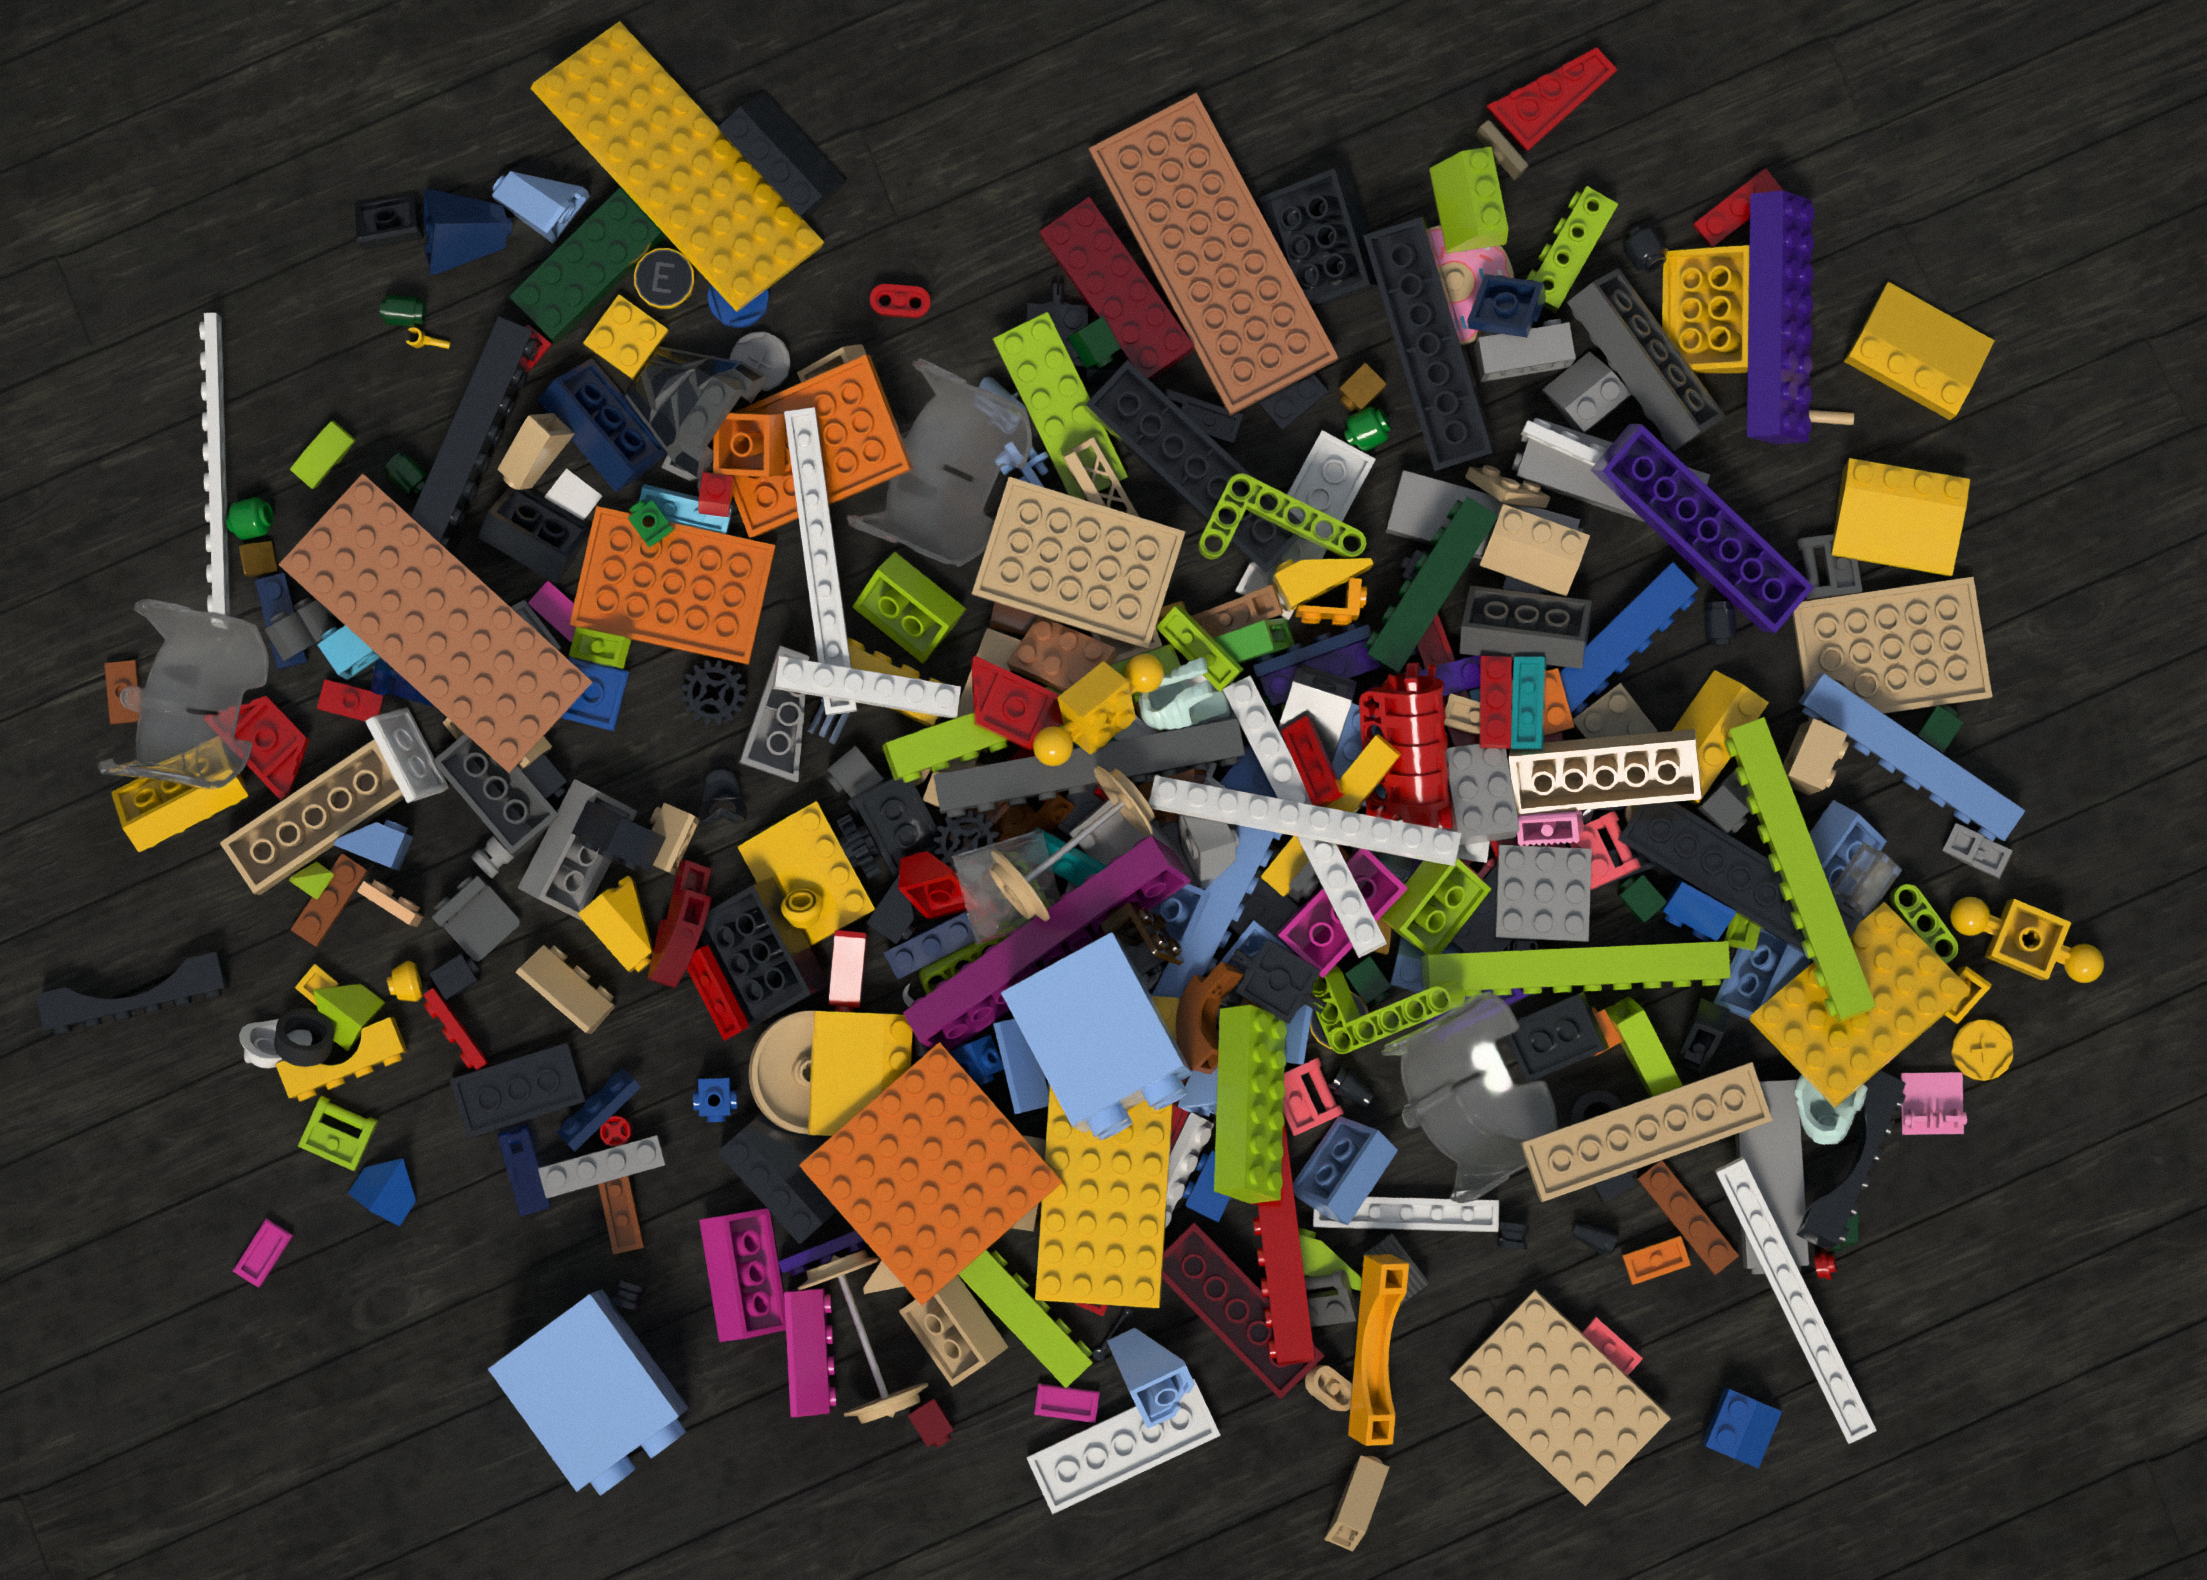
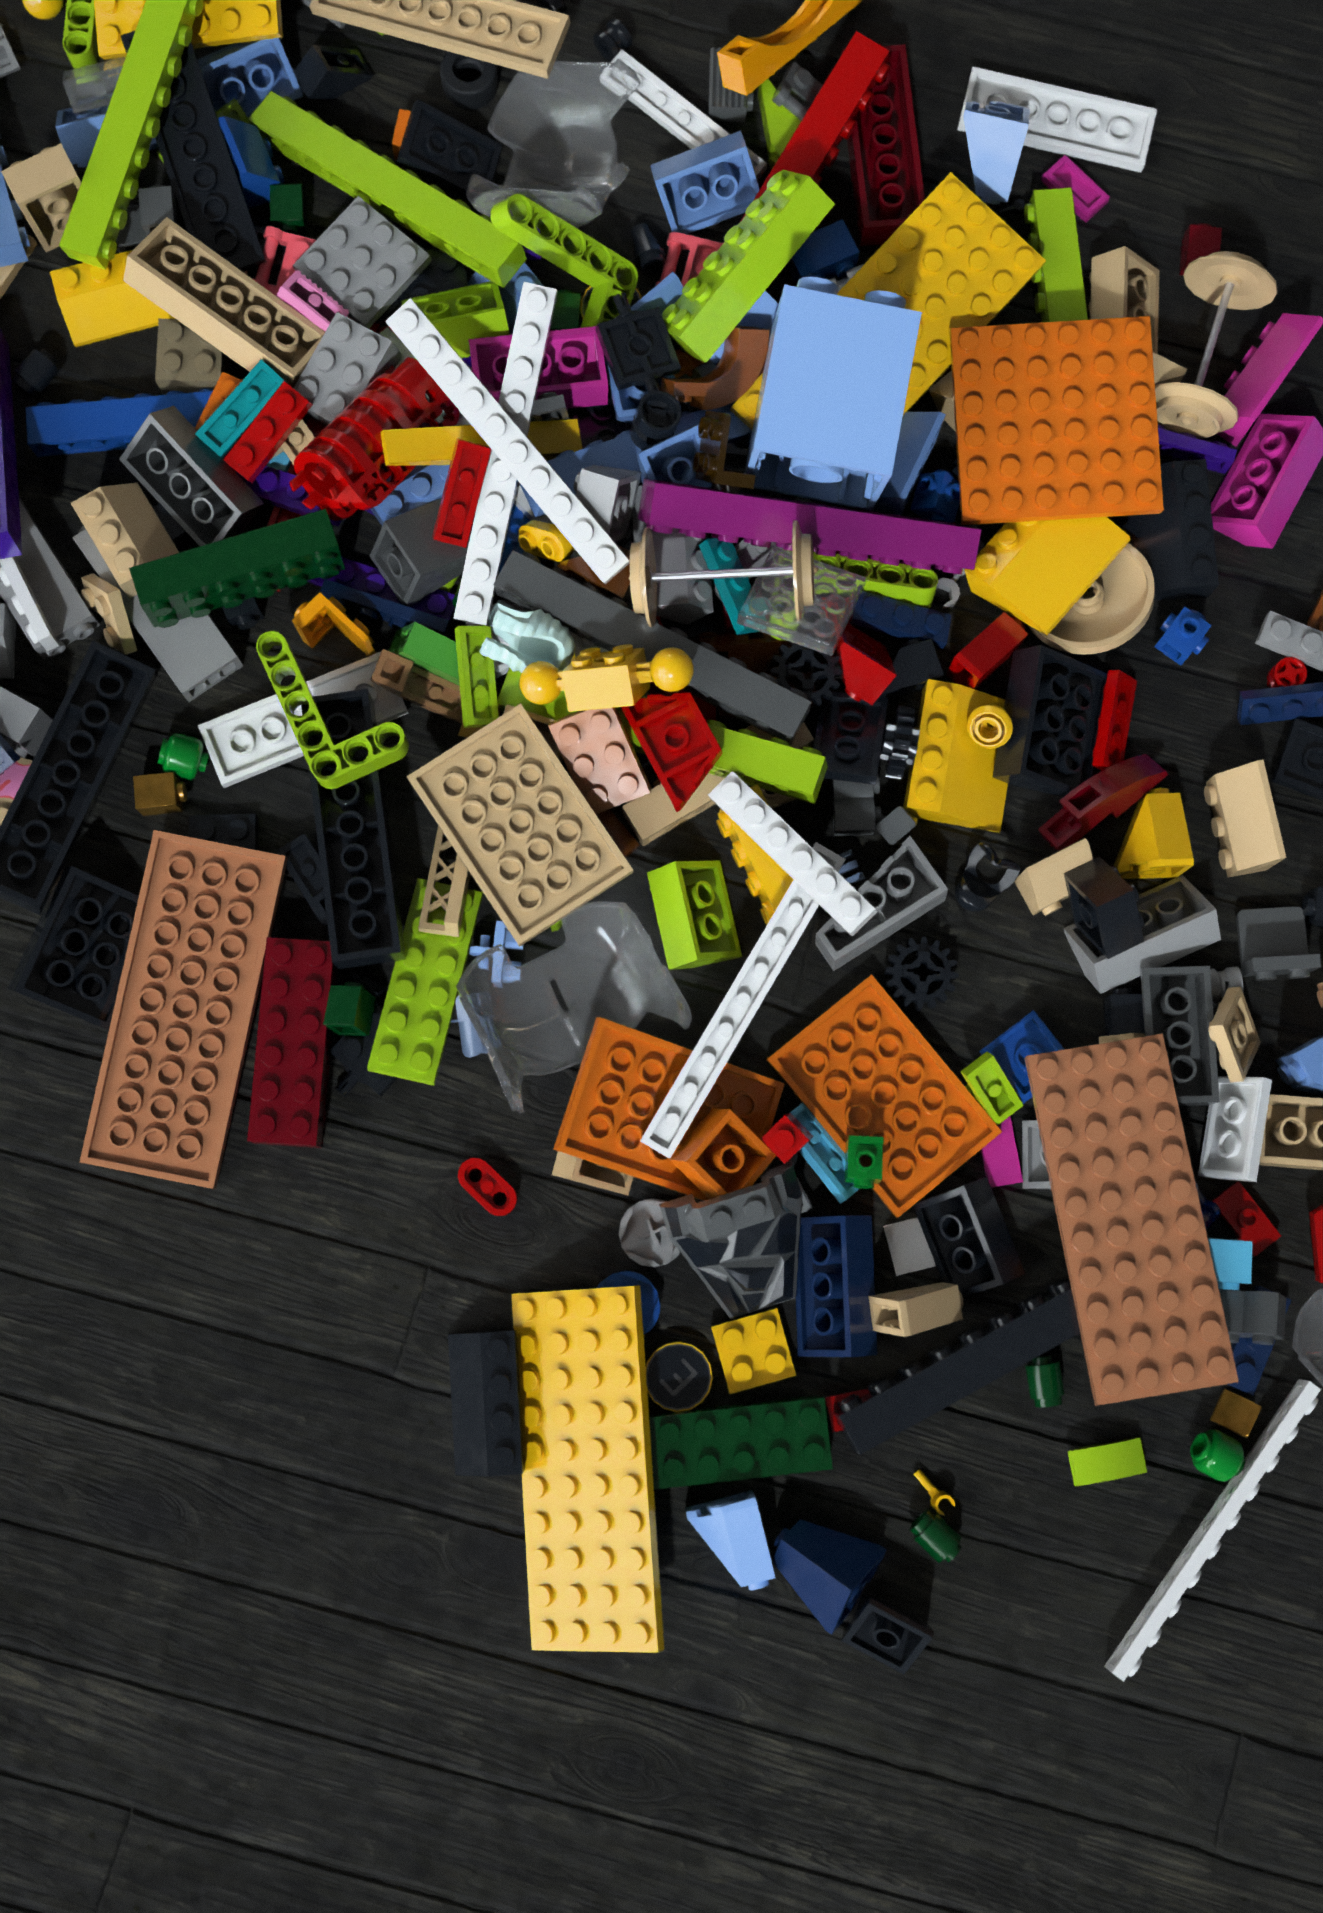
camera: 140 degrees left, 5 degrees down
yellow slope [1272,558,1374,612] -> none
tan plate [1305,1365,1353,1411] -> none
lime slope [1605,996,1683,1097] -> none
none -> yellow plate [518,520,574,562]
none -> black wheel [630,391,681,450]
none -> dark grey slope [876,806,918,845]
none -> tan plate [1209,987,1261,1082]

